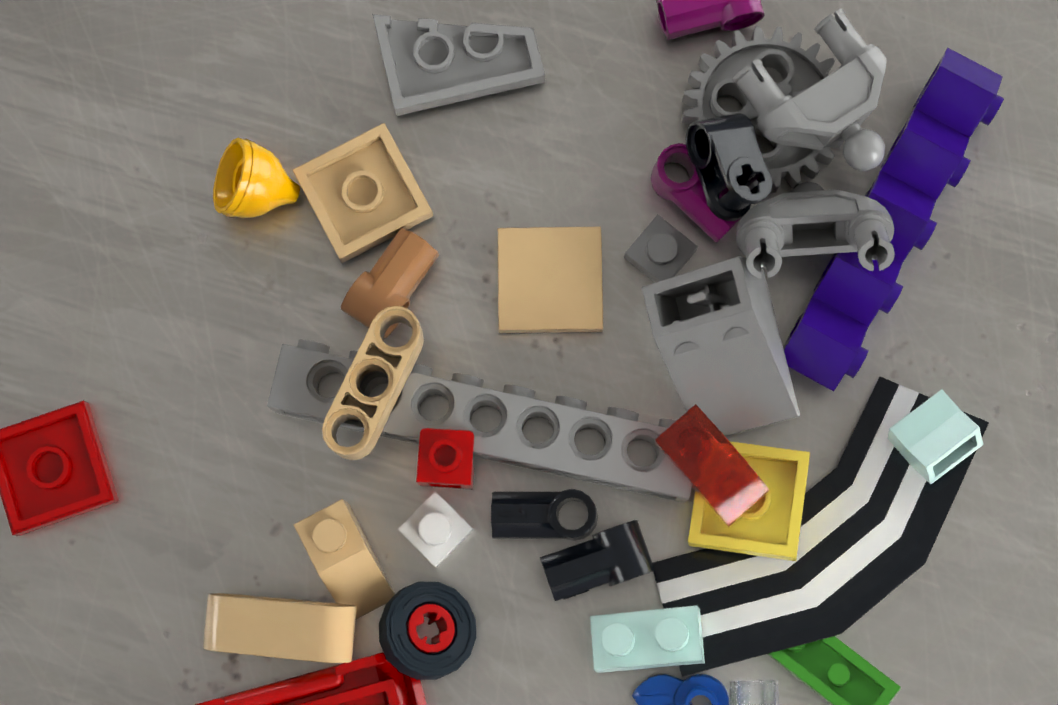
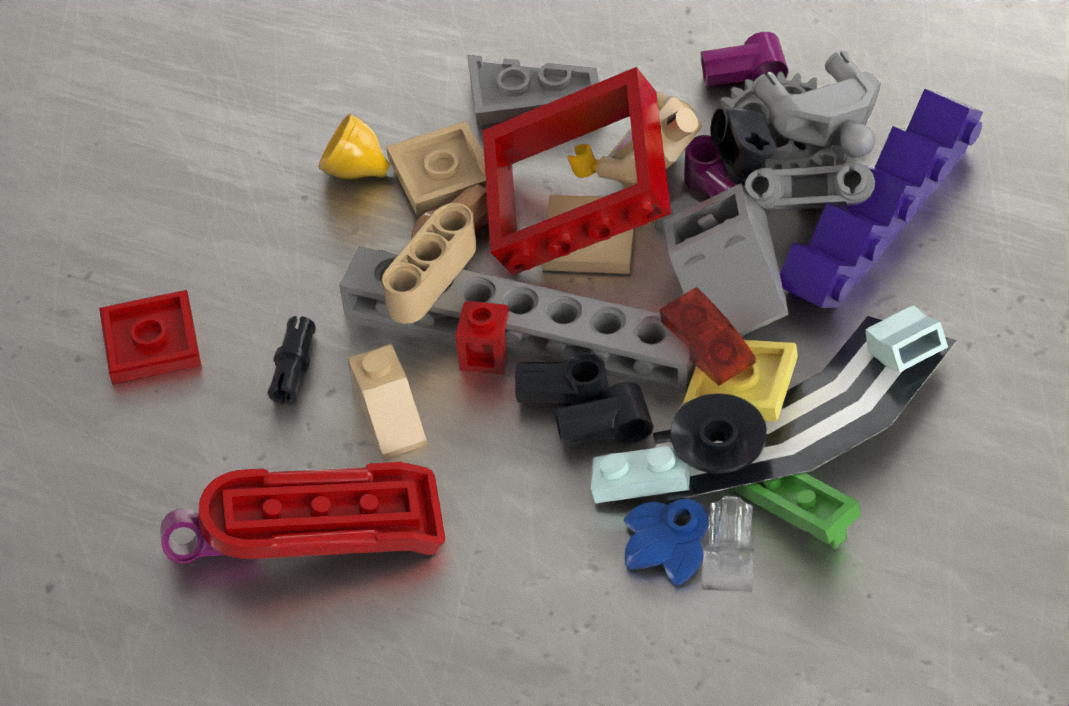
camera: 10 degrees right, 30 degrees down
tan beam [203,593,356,663] -> none
black bush [379,582,476,680] -> none
white plate [398,491,473,568] -> none
none -> black pin [268,316,316,405]
none -> red window [483,67,671,276]
none -> tan torso [567,92,702,188]
none -> black dish [670,393,767,474]

